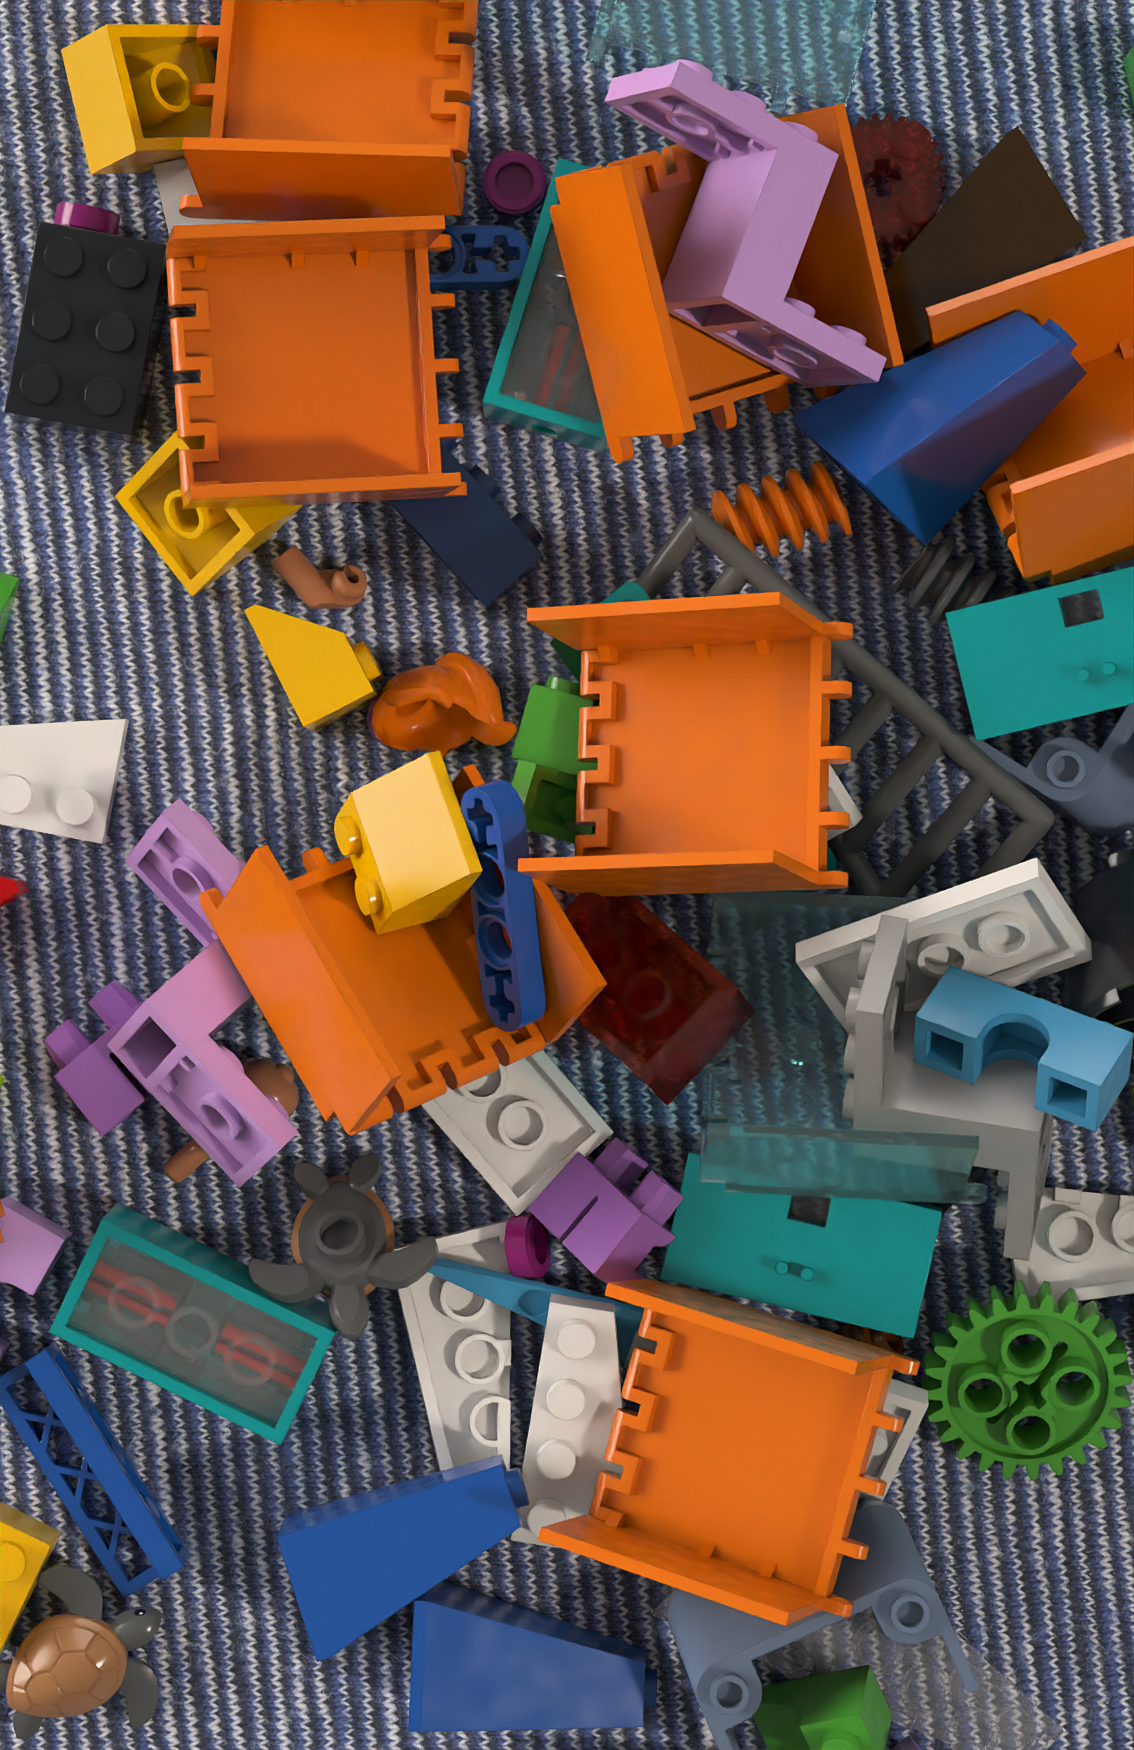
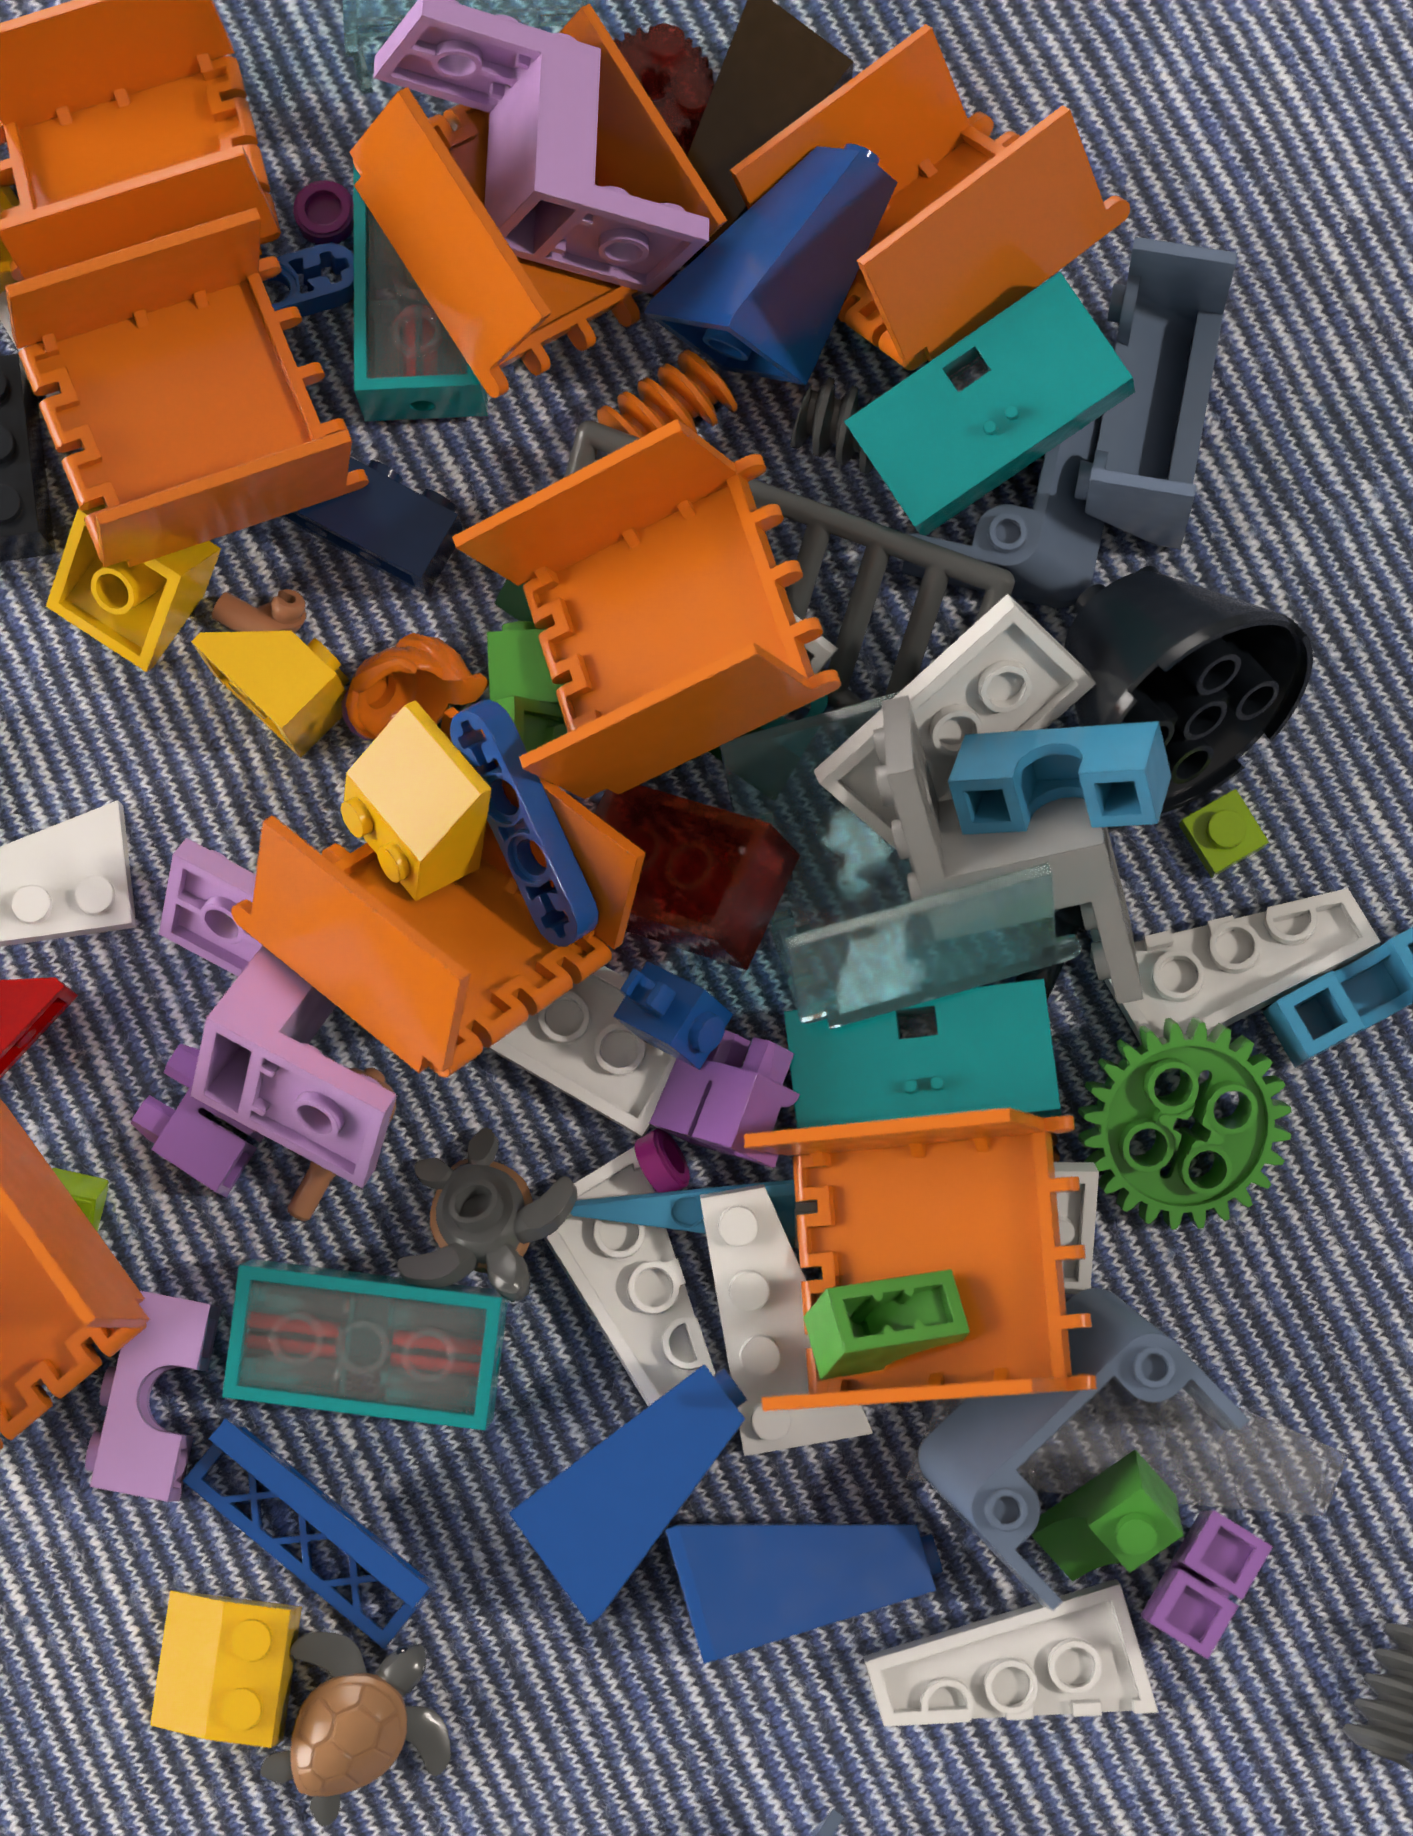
camera: 10 degrees left, 10 degrees down
none -> blue brick [613,961,733,1070]
none -> bright green arch [803,1269,970,1380]

